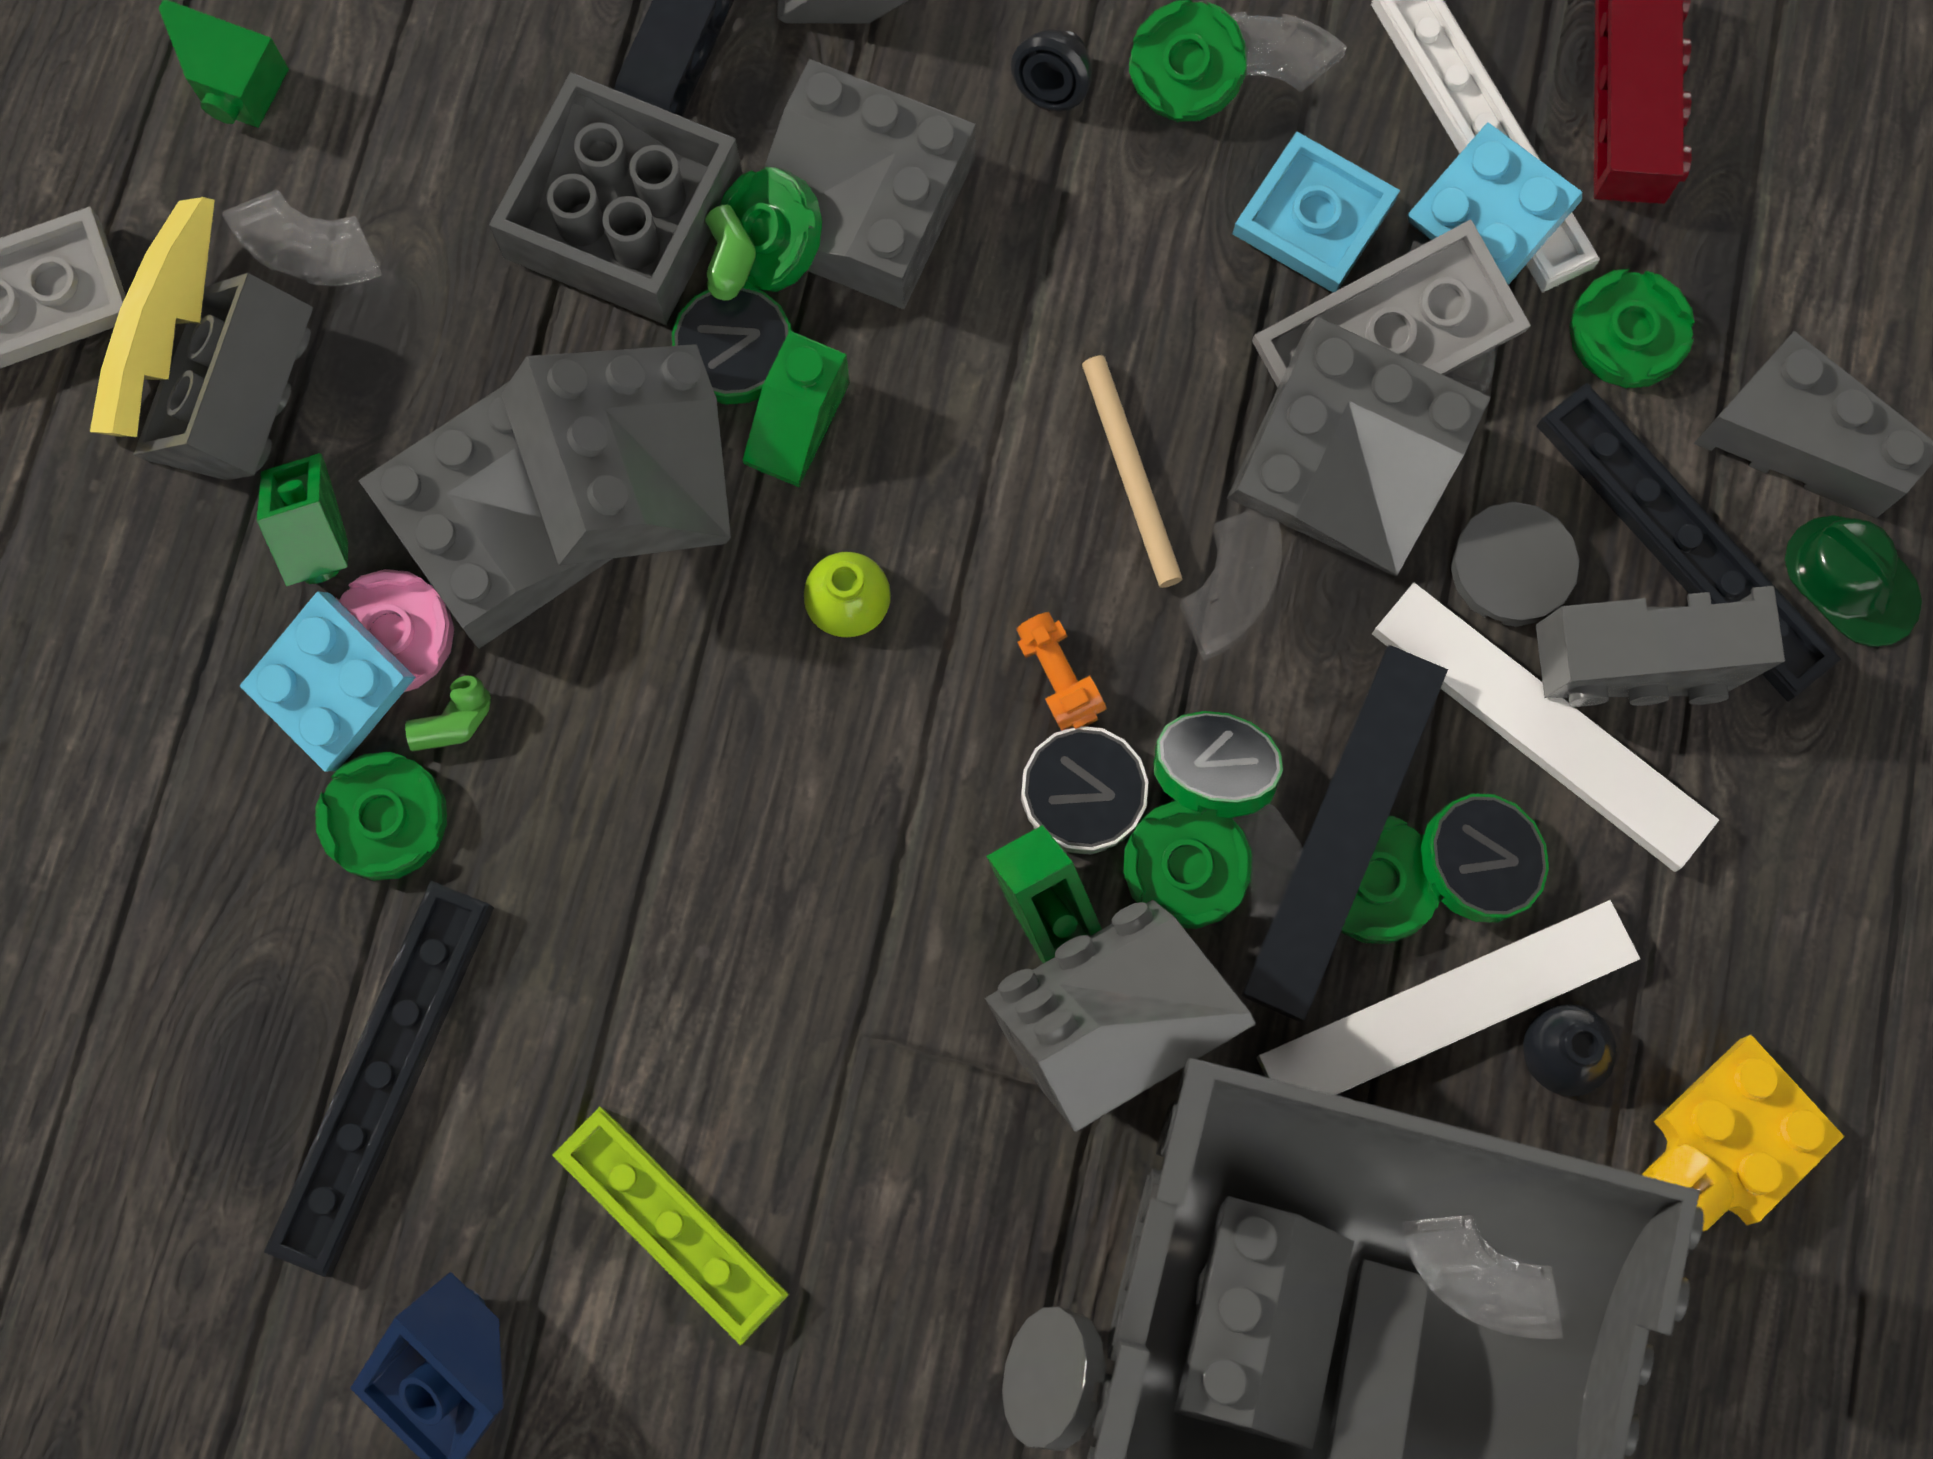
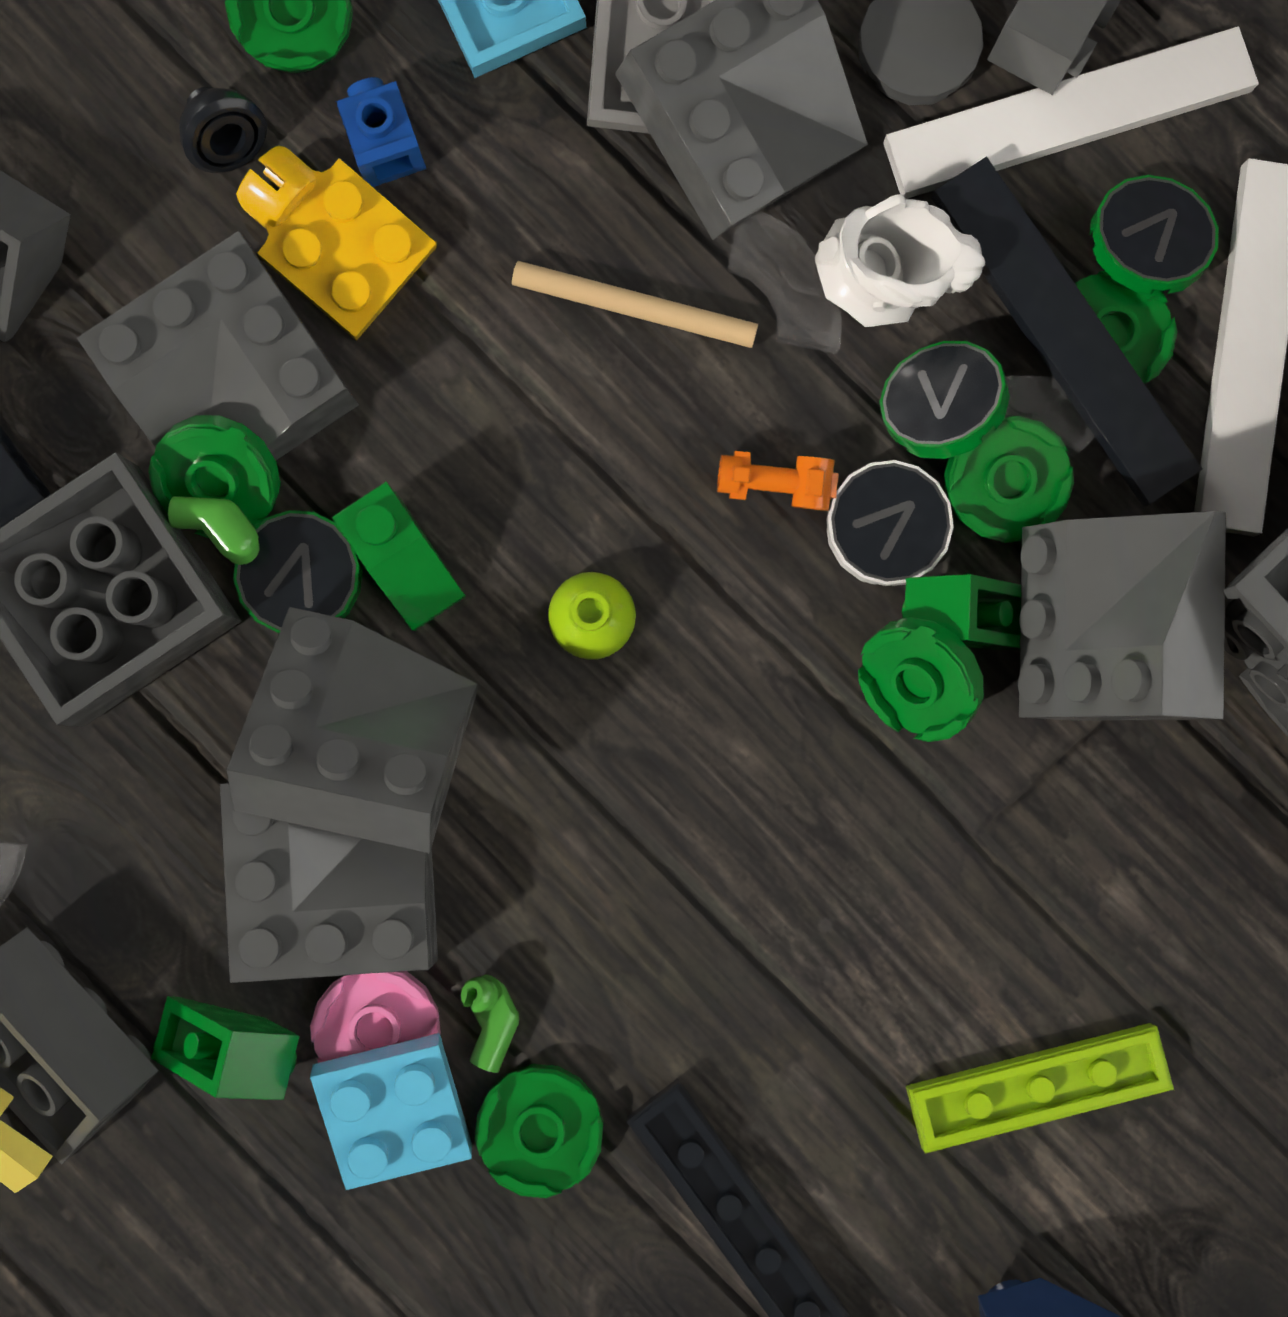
camera: 60 degrees left, 10 degrees up
none -> yellow plate [236,145,437,341]
none -> blue brick [336,77,426,187]
none -> white piece [815,194,985,327]
none -> green tile [858,617,984,742]

